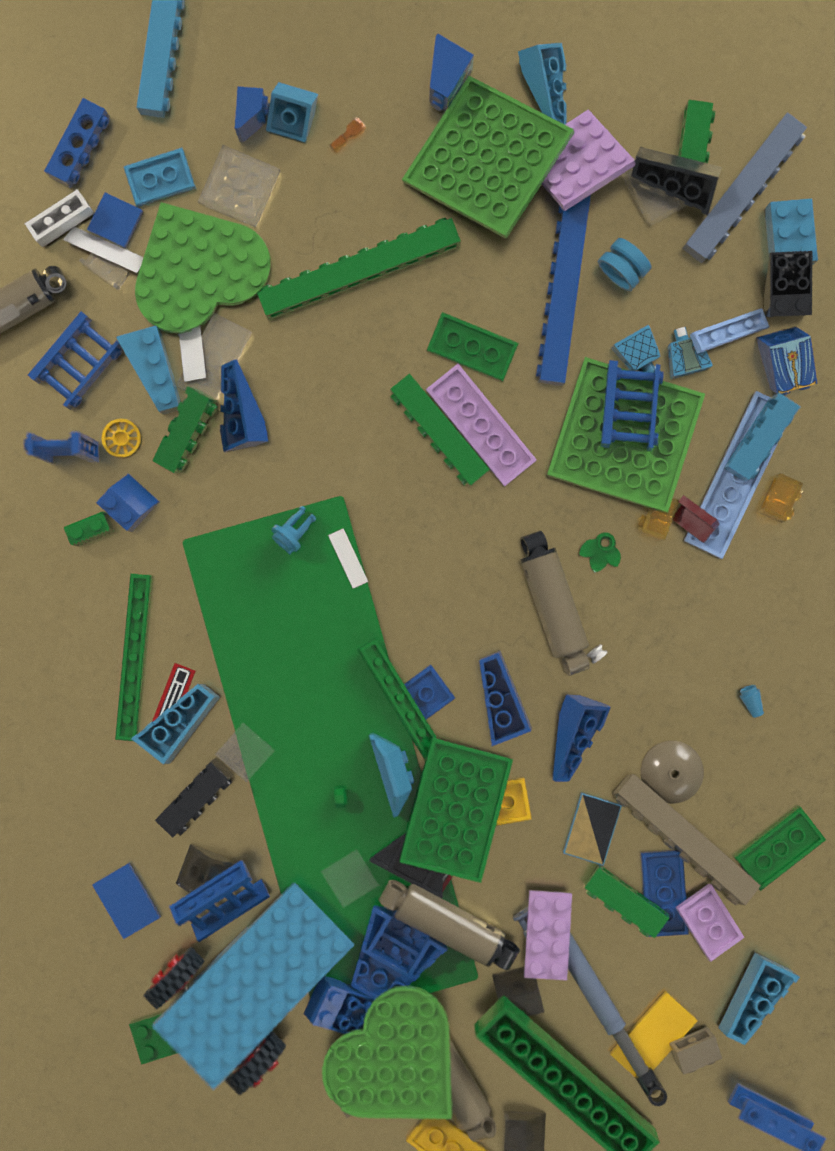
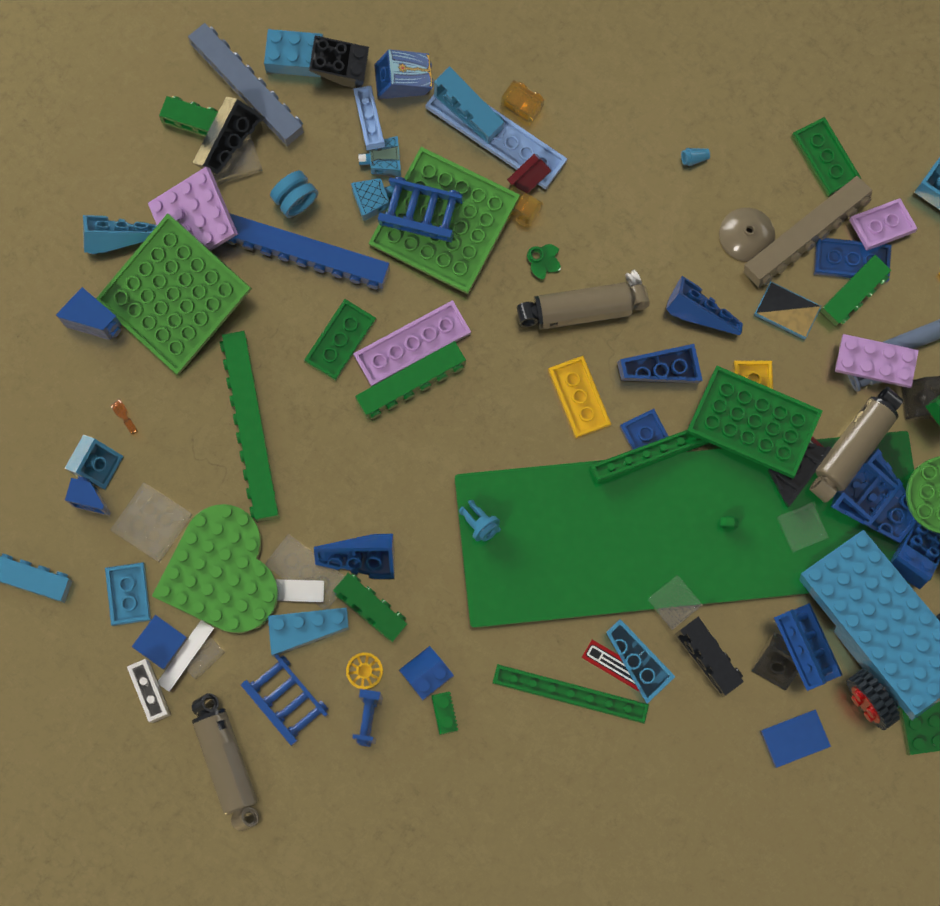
camera: 85 degrees left, 10 degrees down
blue brick [44,98,109,188] -> none
white sticker [328,529,368,588] -> none
dark azure wedge [369,733,415,817] -> none
none -> yellow tile [548,356,611,439]

